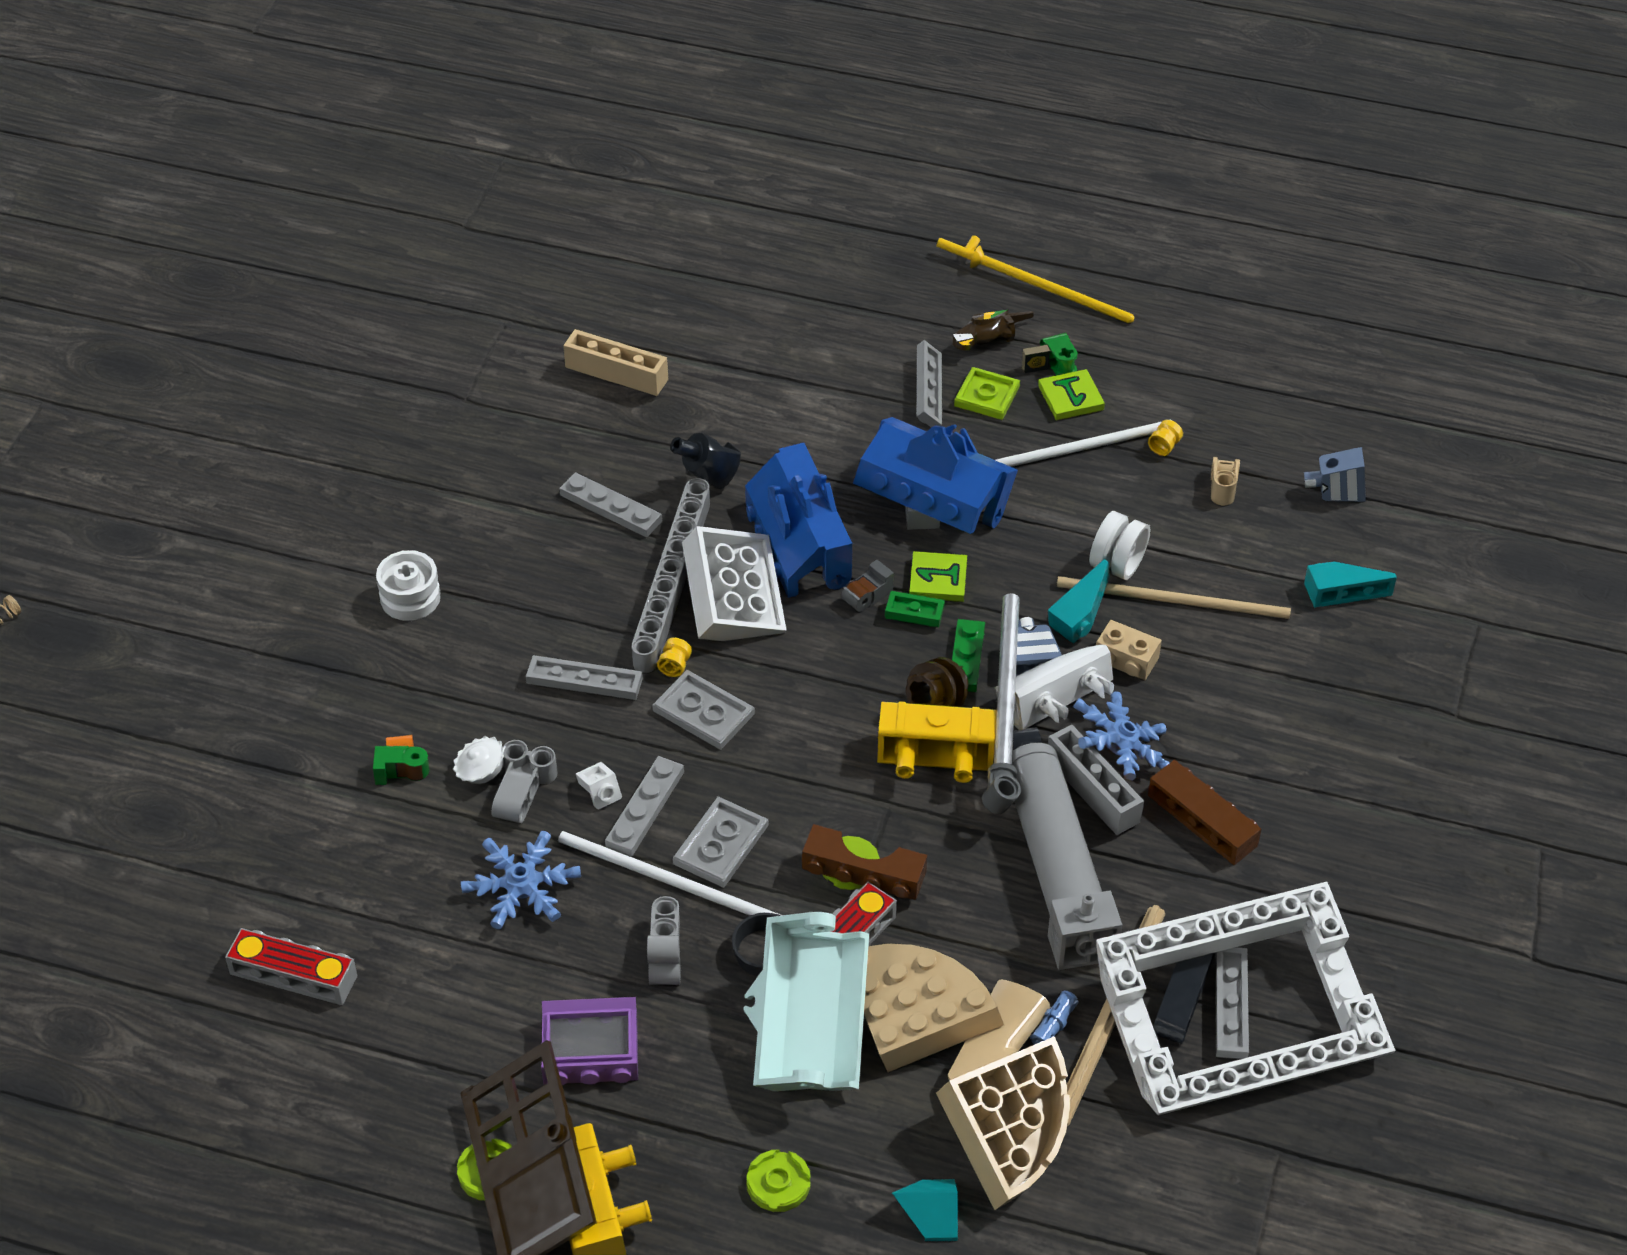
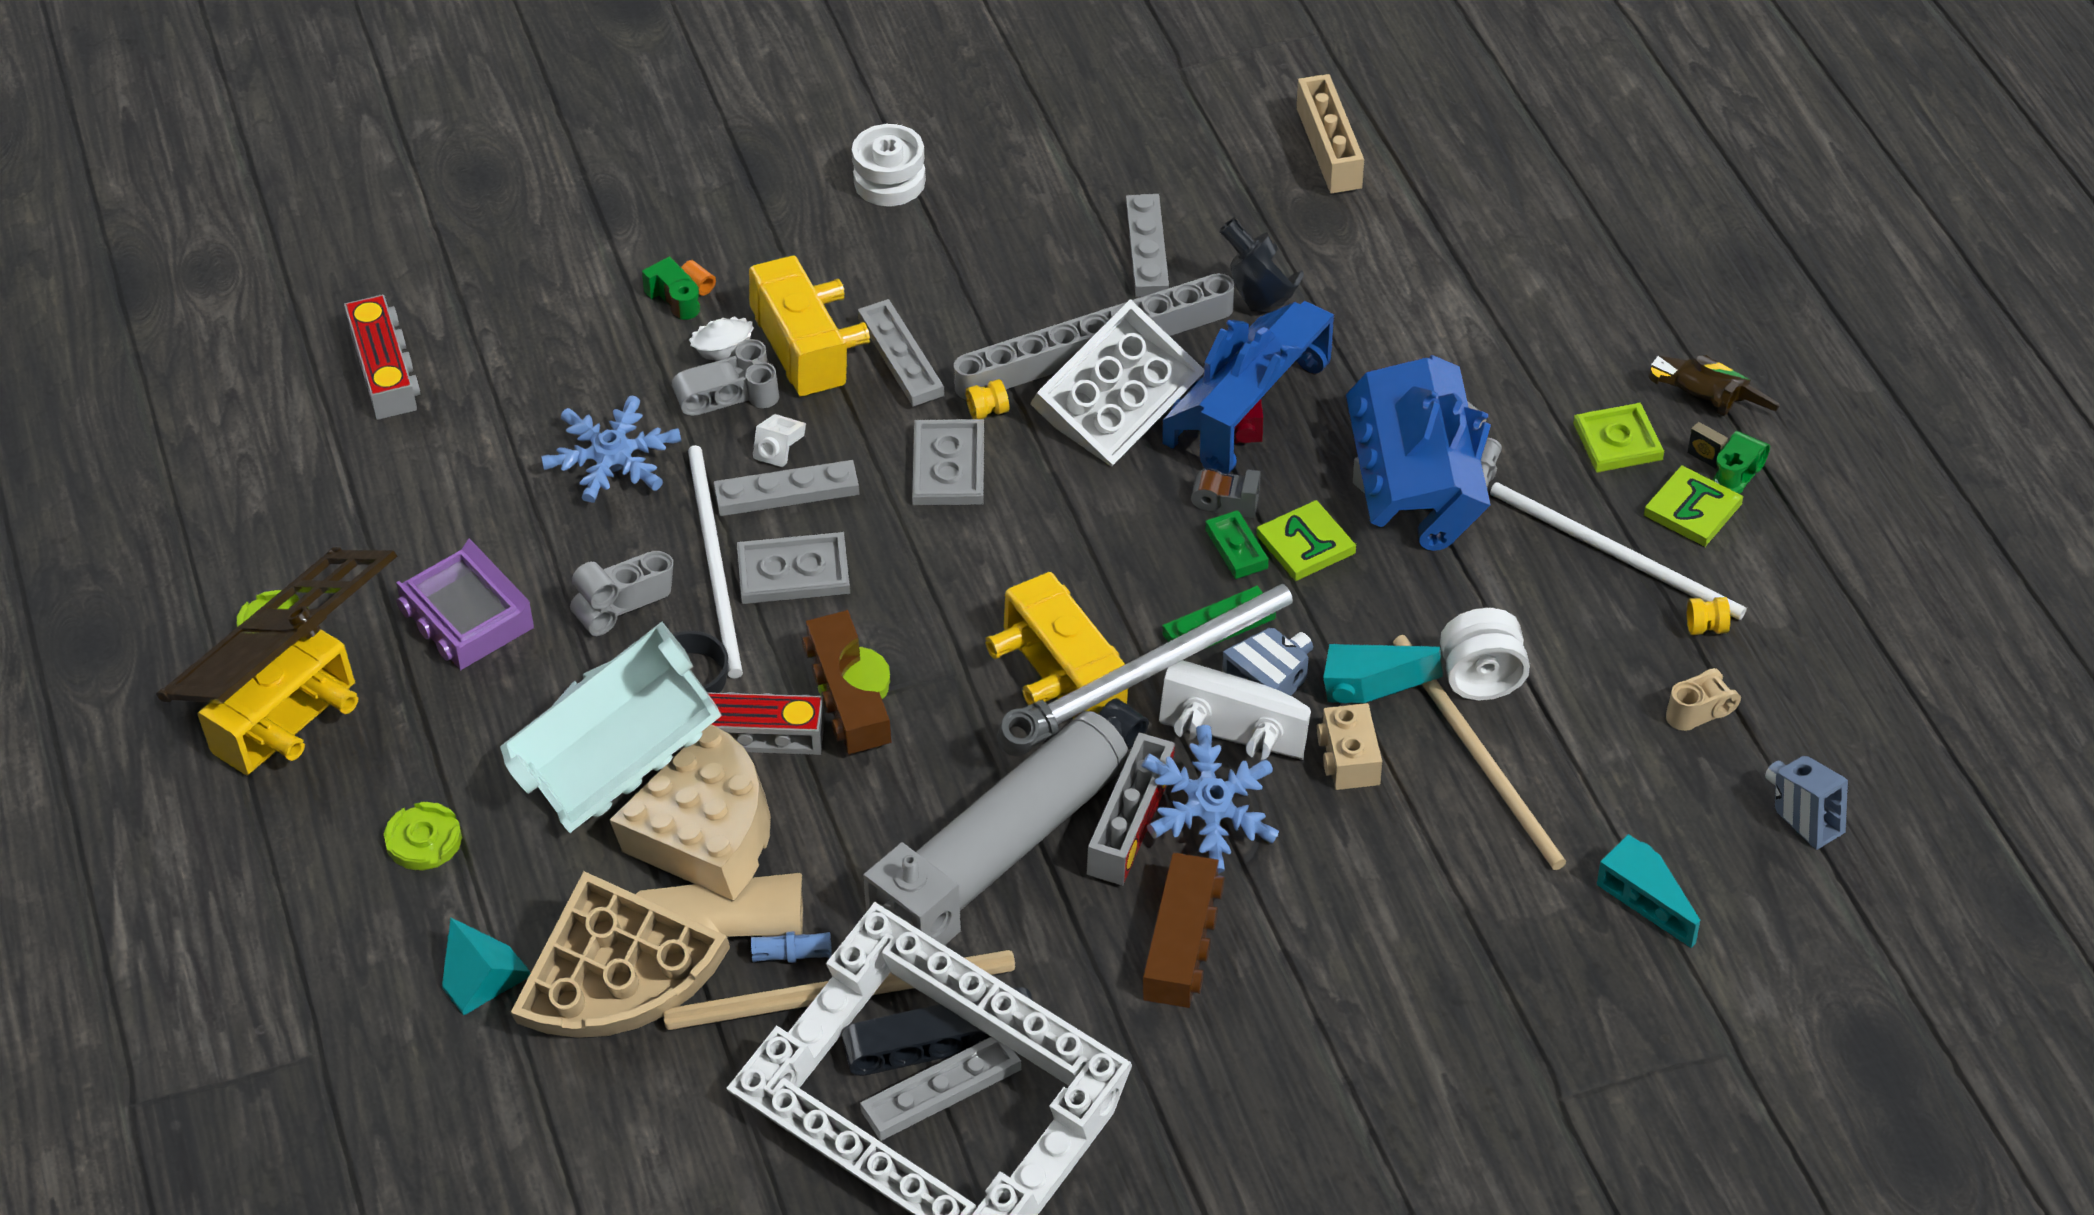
camera: 55 degrees right, 0 degrees up
dark brown piece [906,657,968,707] -> none
light grey plate [916,340,942,427] -> none
yellow piece [936,235,1134,323] -> none
none -> yellow piece [749,256,870,396]

